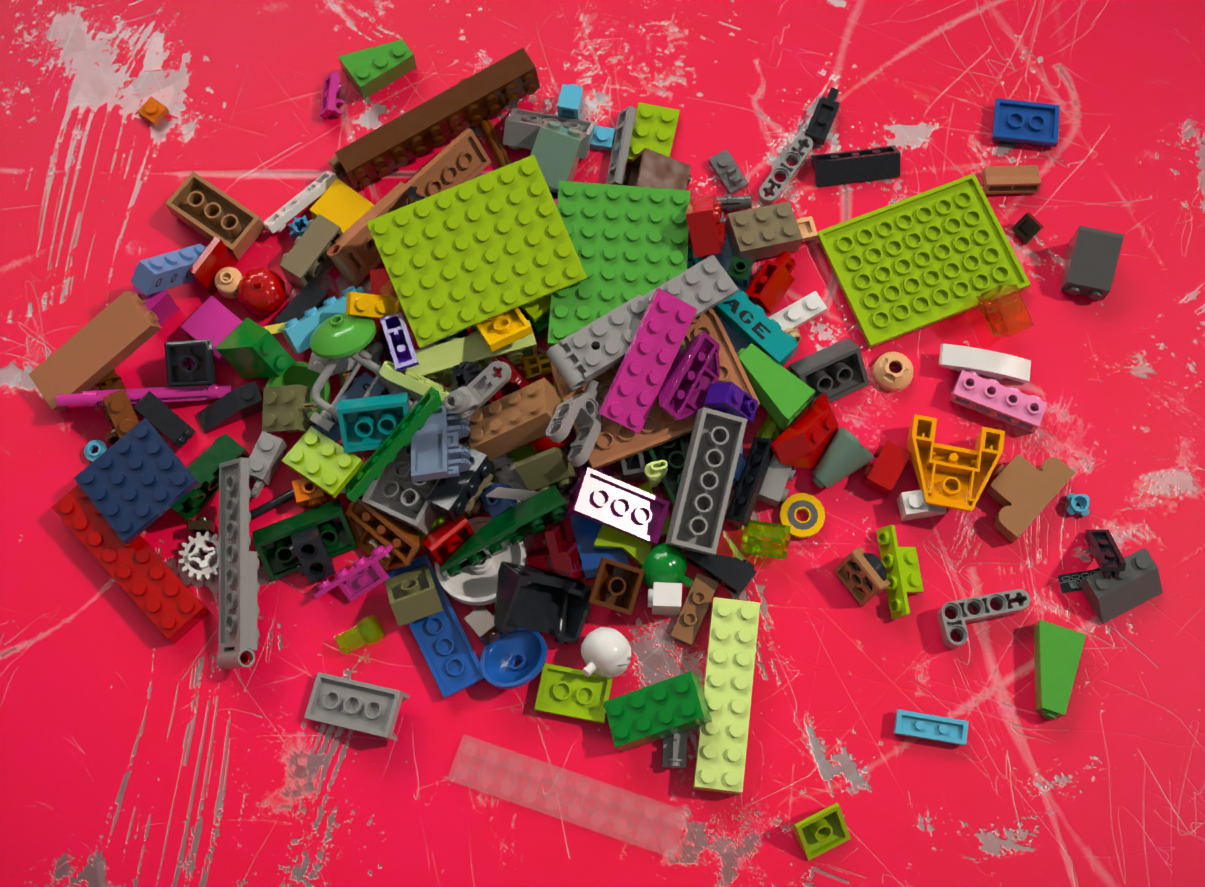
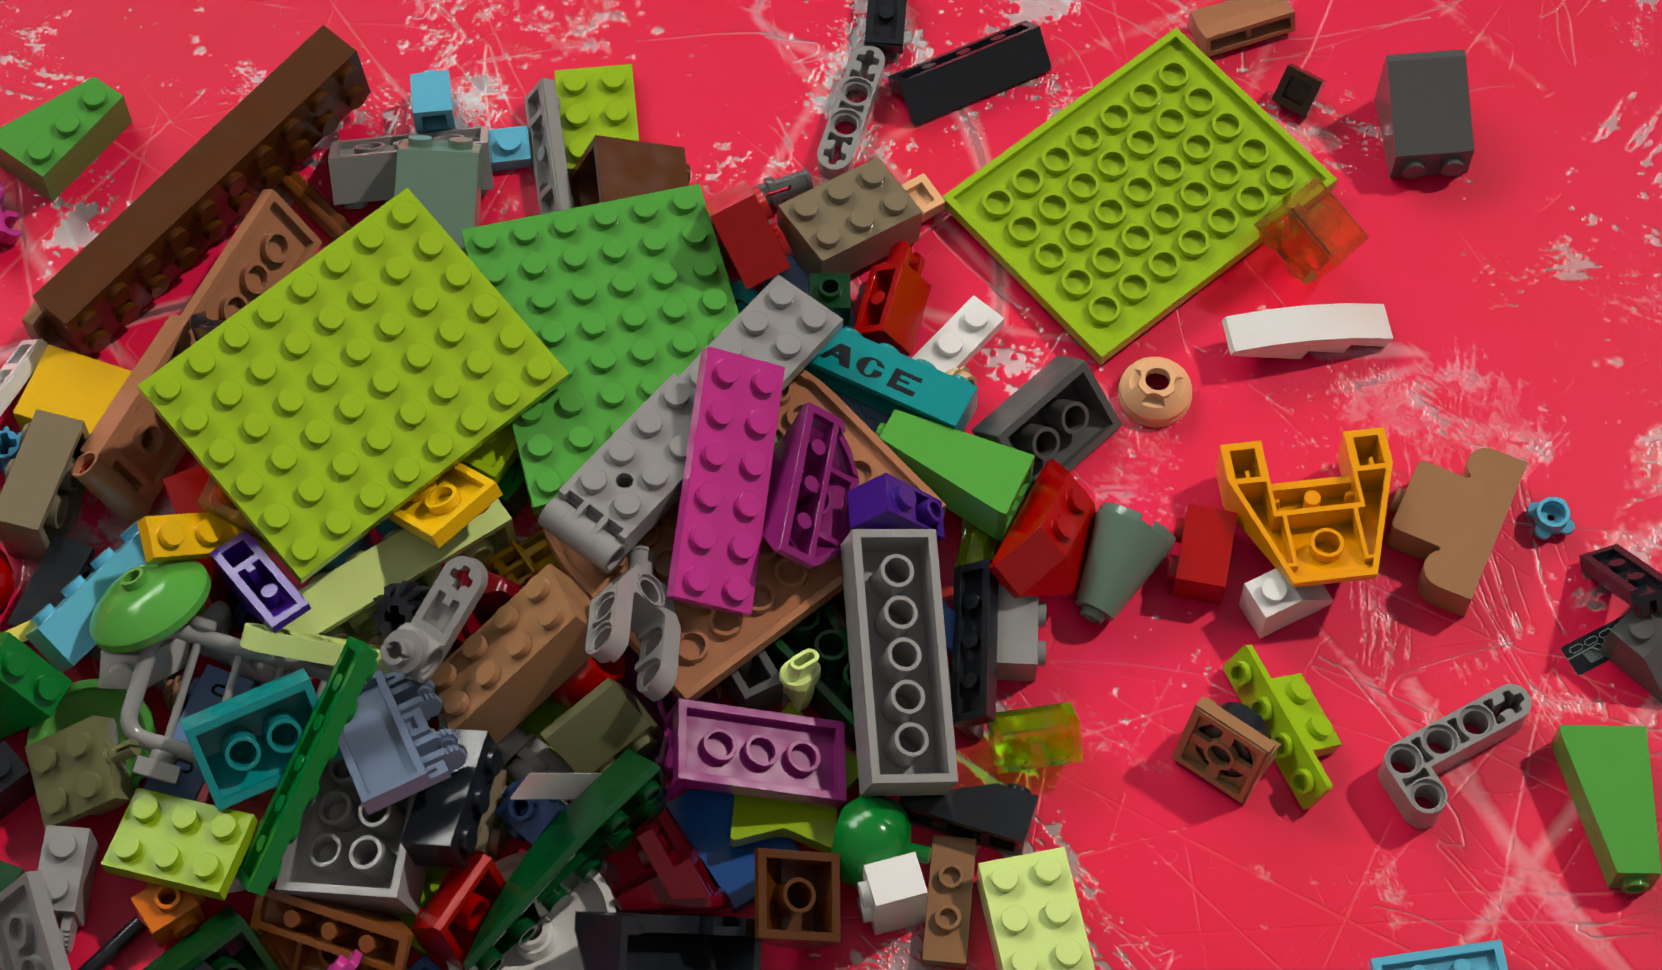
camera: 20 degrees left, 10 degrees down
flat silver plate [708,149,749,195] -> none
yellow tile [779,493,825,539] -> none
bright pink brick [949,370,1047,433] -> none

